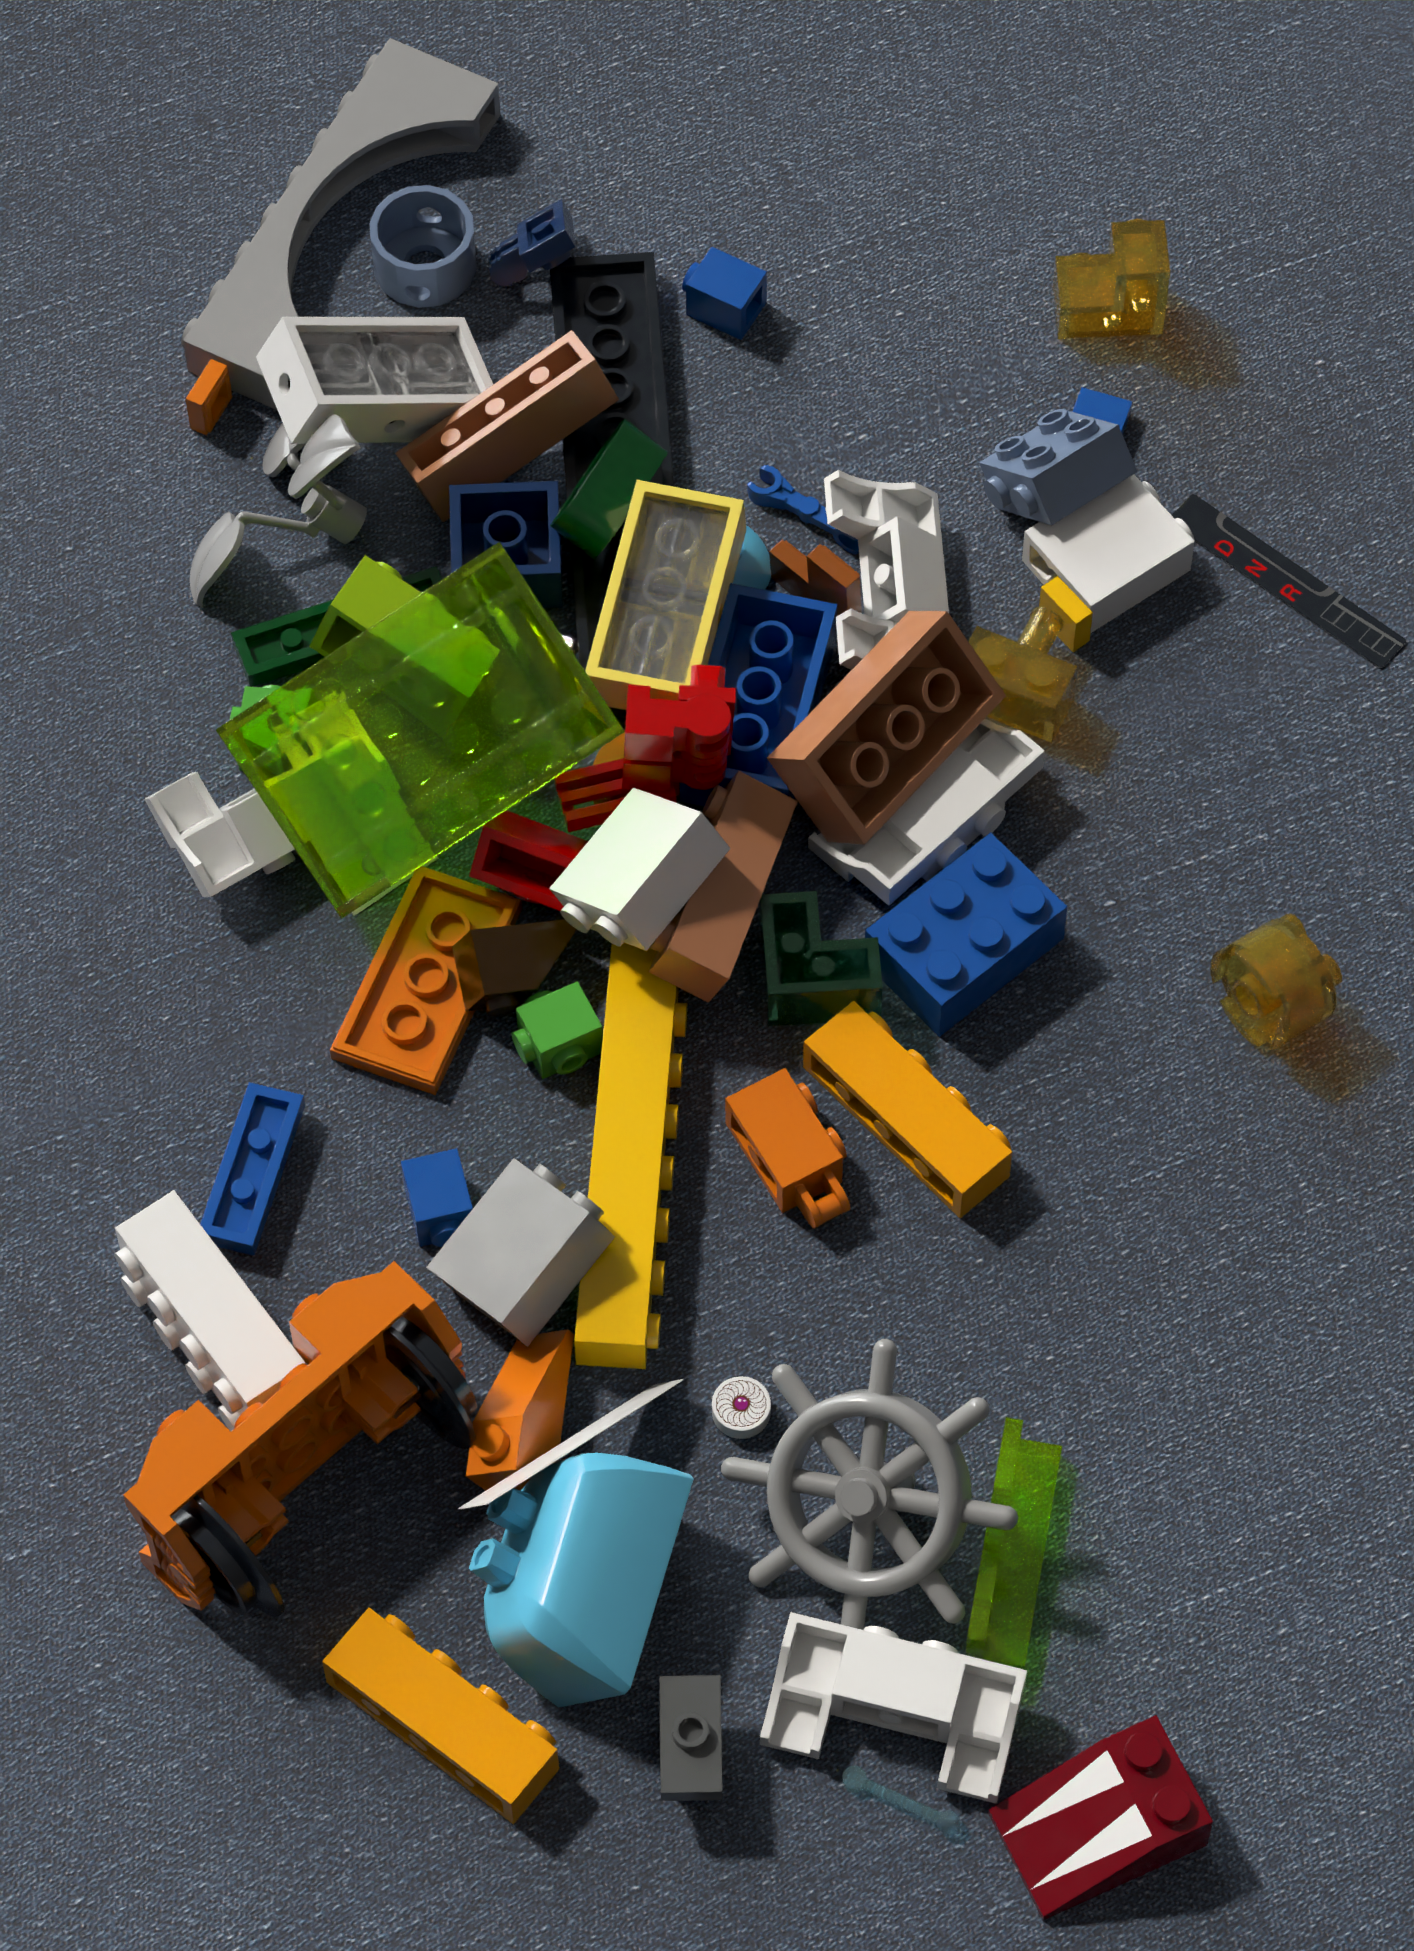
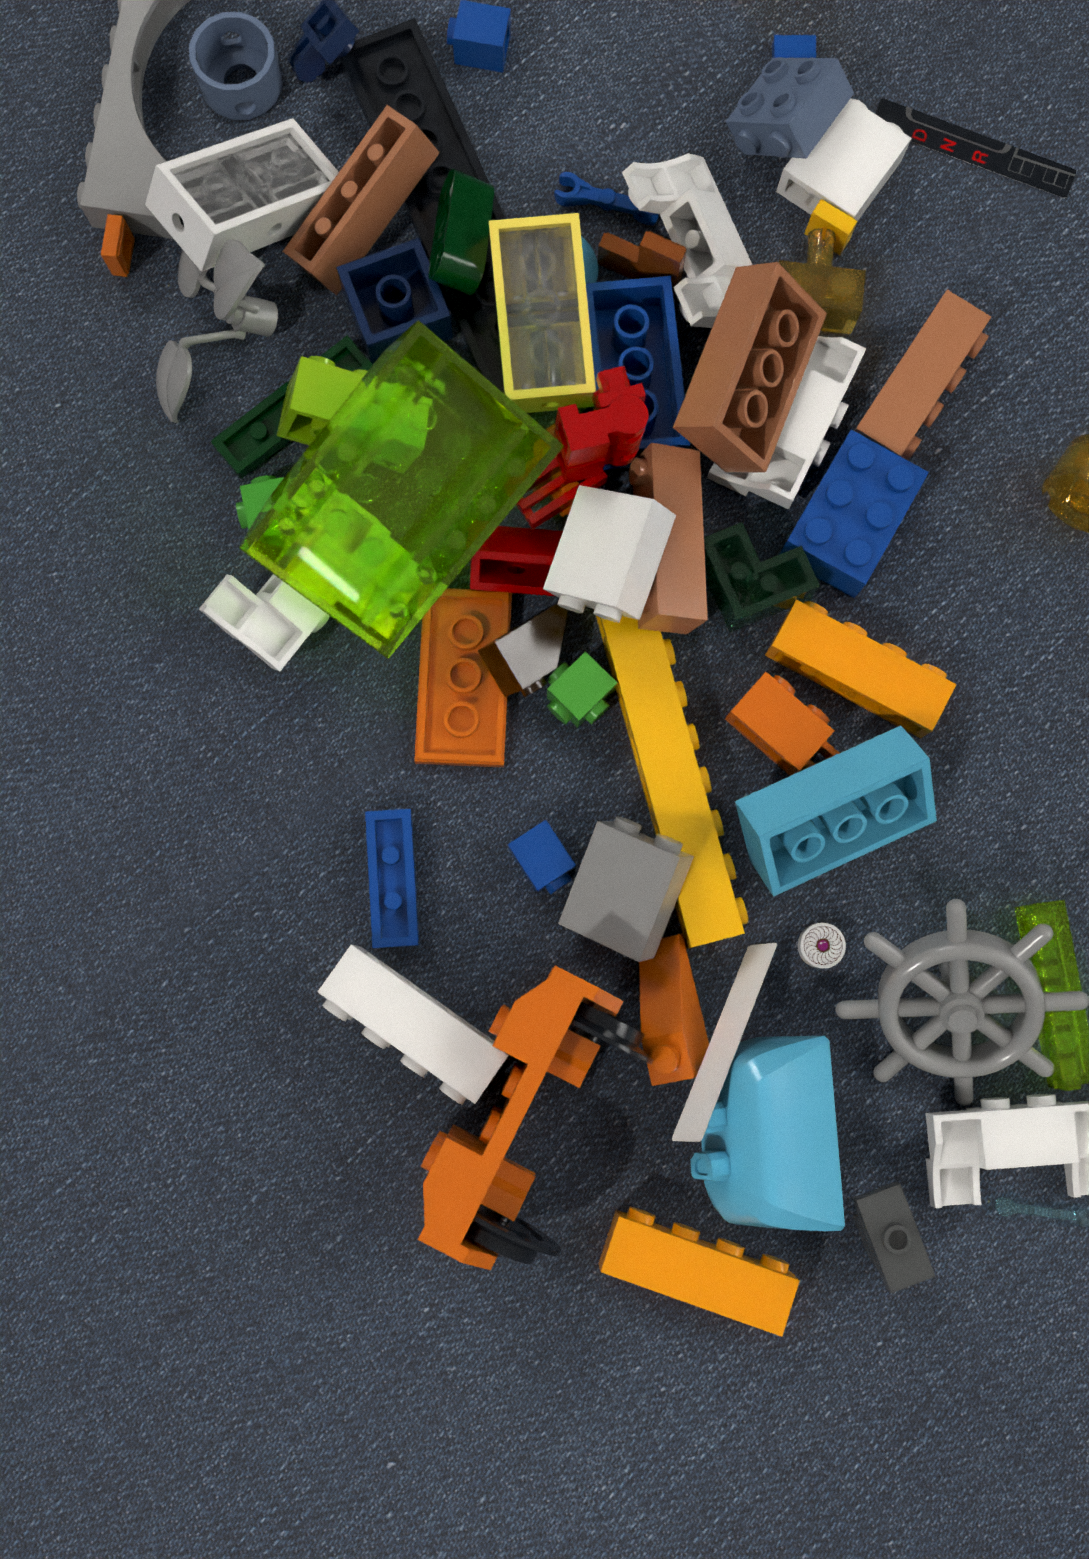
camera: 25 degrees left, 20 degrees up
none -> medium azure brick [735,725,937,897]
none -> nougat brick [855,290,991,461]

